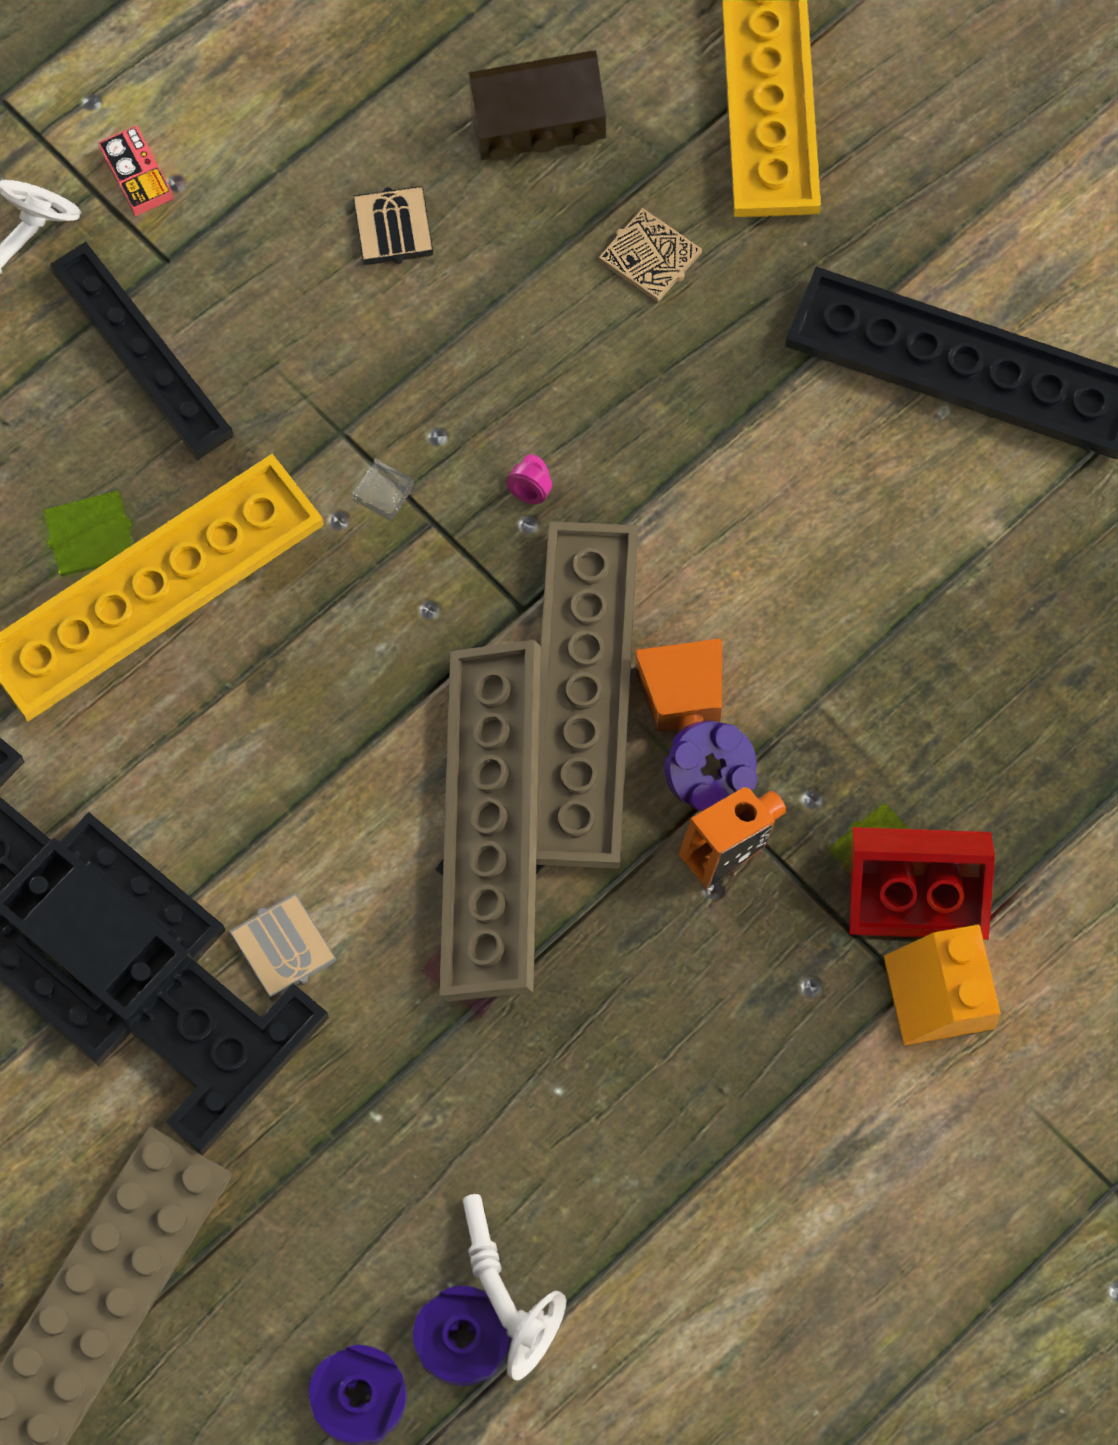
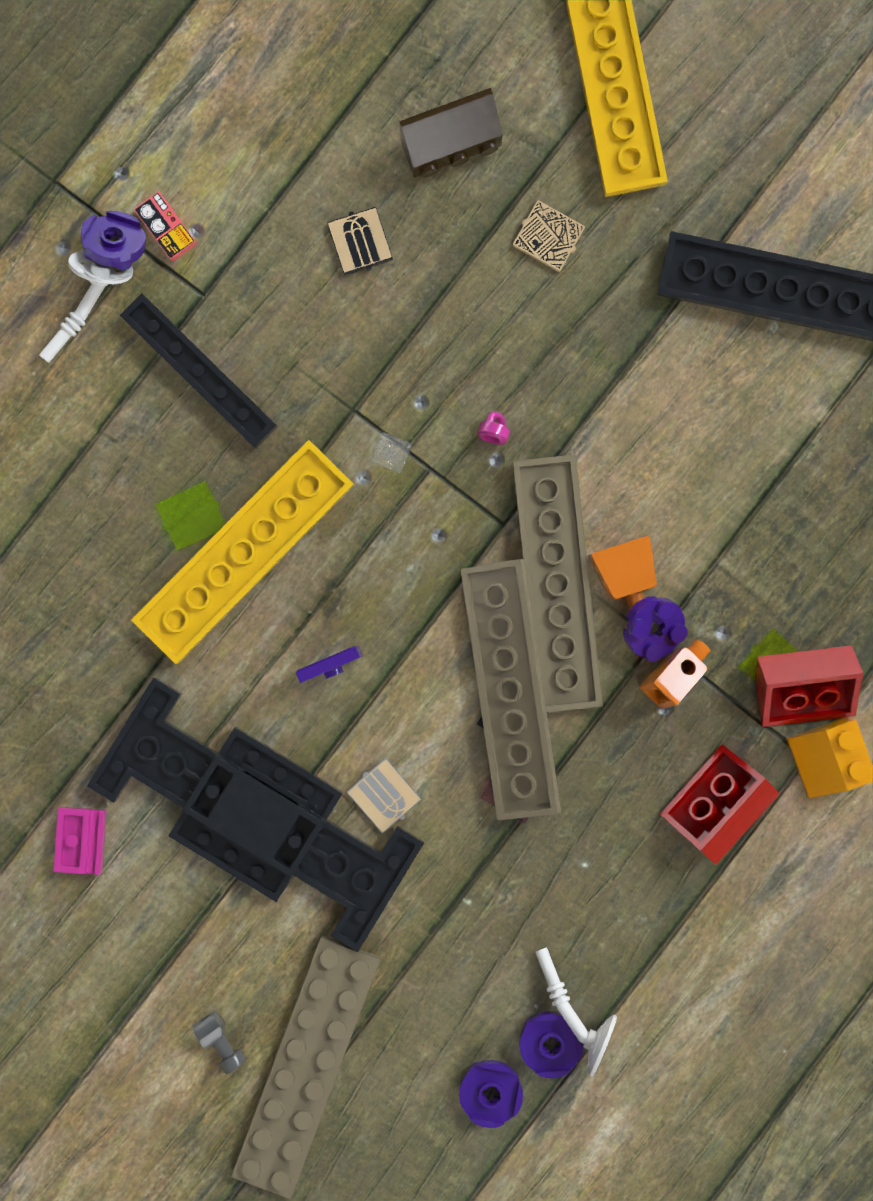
camera: 10 degrees left, 20 degrees up
none -> dark purple plate [81,211,146,270]
none -> dark purple plate [296,646,363,683]
none -> red slope [660,744,779,865]

